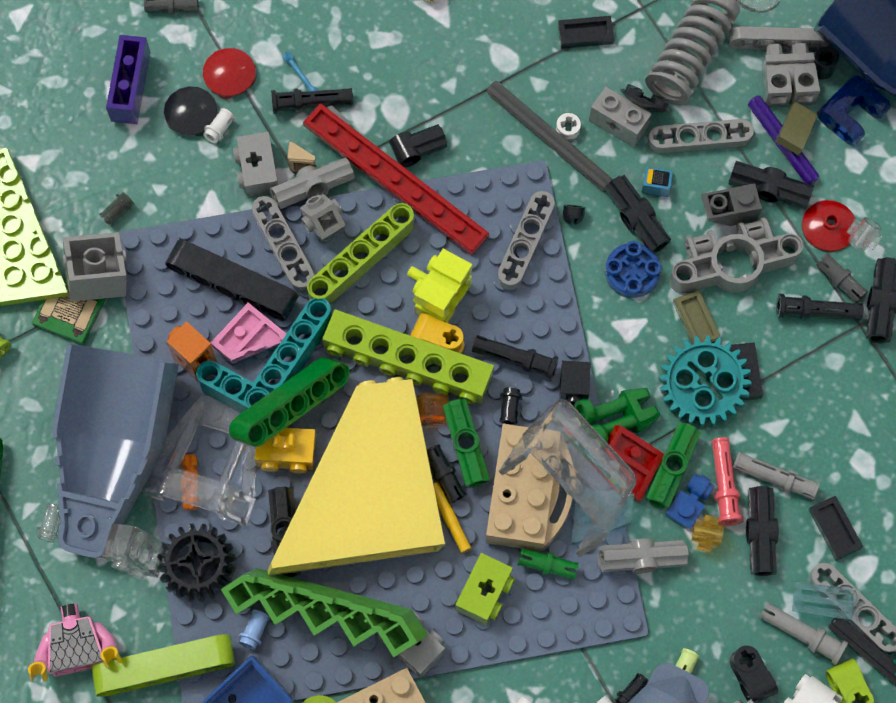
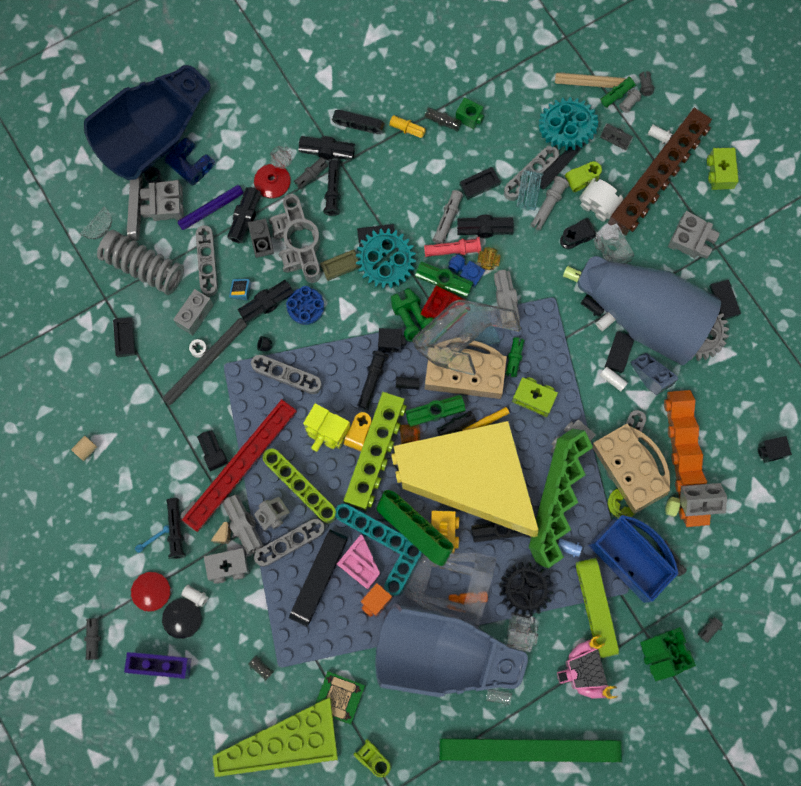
camera: 90 degrees left, 5 degrees up
light grey brick [63,232,126,302] -> none
black dish [620,84,670,113] -> none
olive tile [775,101,818,155] -> none

